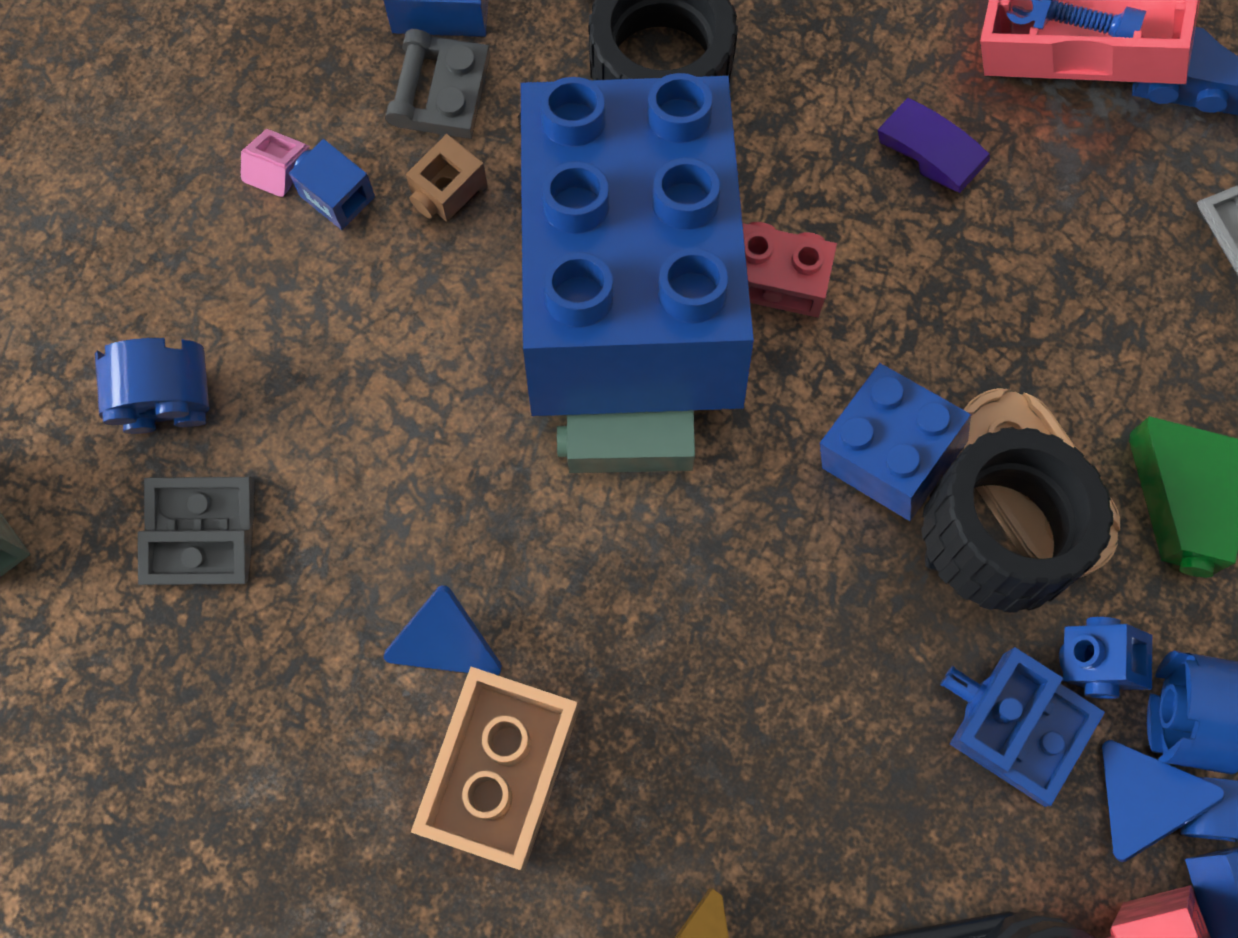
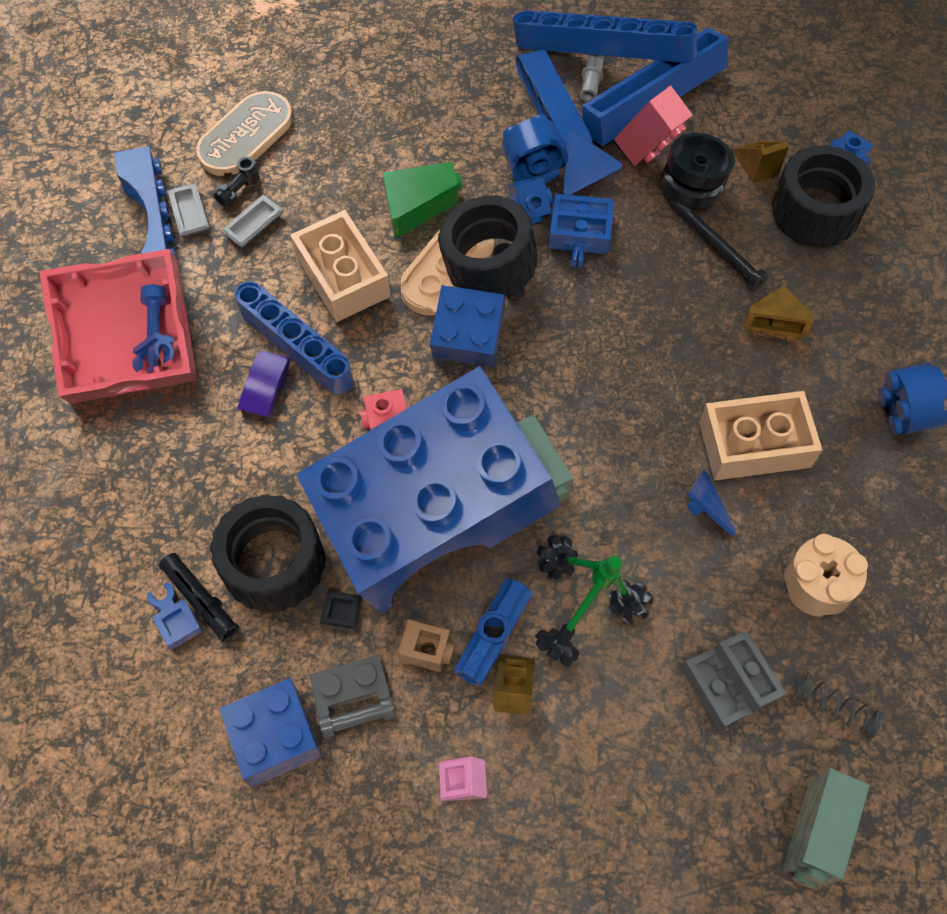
camera: 115 degrees left, 10 degrees down
blue brick [95,338,209,434] -> none
blue brick [289,139,375,230] -> none
none -> blue beam [234,281,353,394]
none -> light nougat brick [290,210,391,323]
none -> blue piece [453,578,533,687]
none -> pearl gold slope [493,655,535,715]
none -> black plant [535,535,654,667]
none -> light nougat brick [784,534,868,617]
none -> dark grey piece [795,673,884,739]

